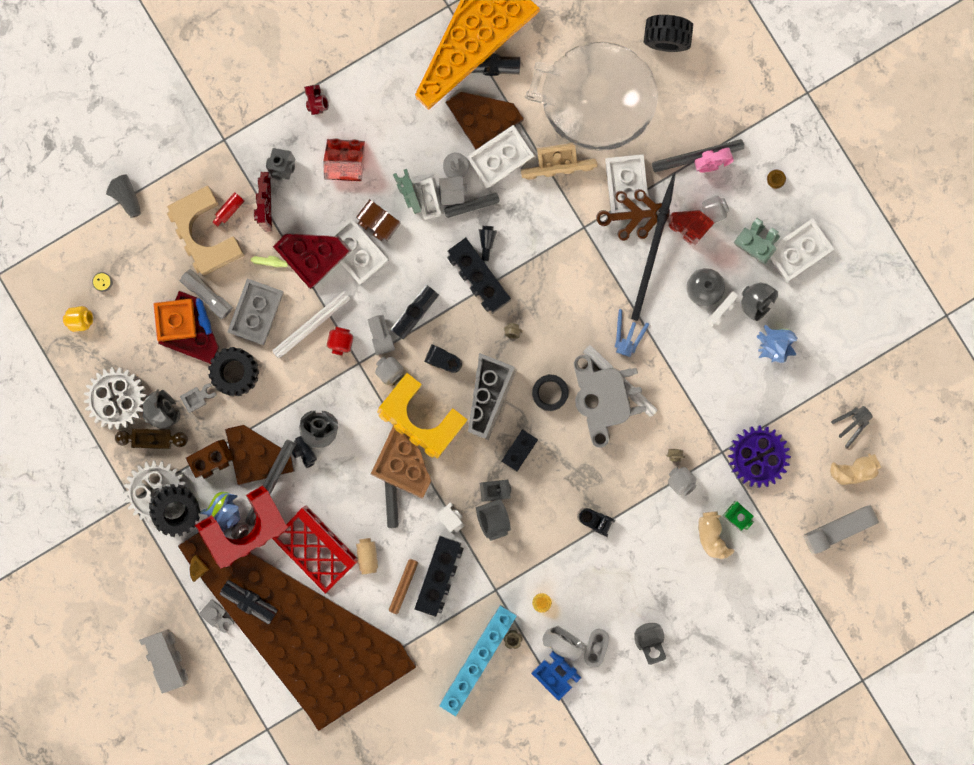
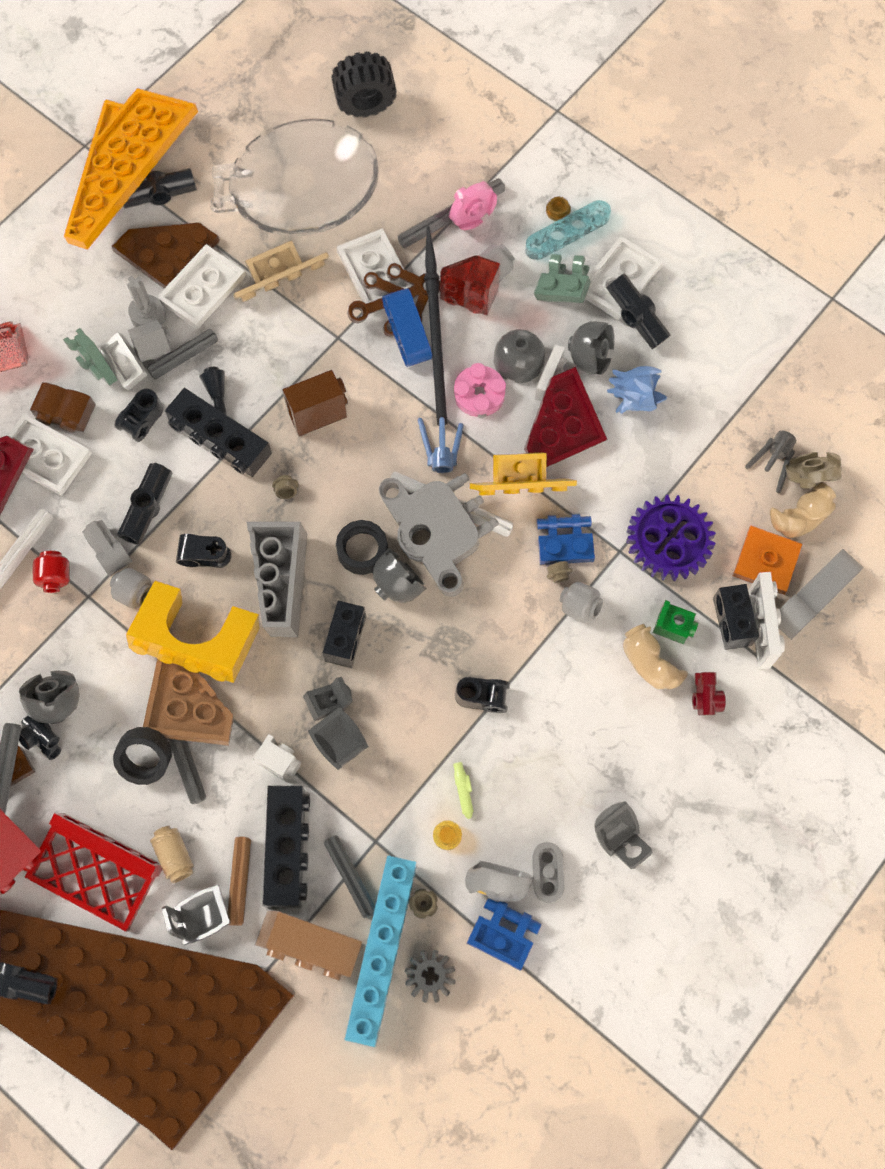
camera: 20 degrees left, 15 degrees down
none -> black tyre [113,727,172,785]
none -> black piece [114,389,163,442]
none -> dark grey piece [162,885,231,945]
none -> medium nougat wedge [255,910,362,981]
none -> reddish brown piece [282,370,348,437]
none -> dark grey axle [324,835,375,918]
none -> dark grey cylinder [373,548,427,603]
none -> blue beam [382,288,432,367]
none -> dark grey gear [405,950,456,1003]
none -> yellowish green piece [453,762,474,819]
none -> bright pink plate [454,363,506,417]
none -> yellow bracket [470,453,577,496]
none -> dark red plate [524,367,608,468]
none -> clear light blue beam [525,200,611,260]
none -> blue plate [537,514,595,565]
none -> black piece [605,273,671,349]
none -> dark red plate [692,672,726,715]
none -> black brick [713,584,759,650]
none -> orange plate [732,525,802,595]
none -> white plate [748,572,785,670]
none -> dark tan plate [785,452,842,489]

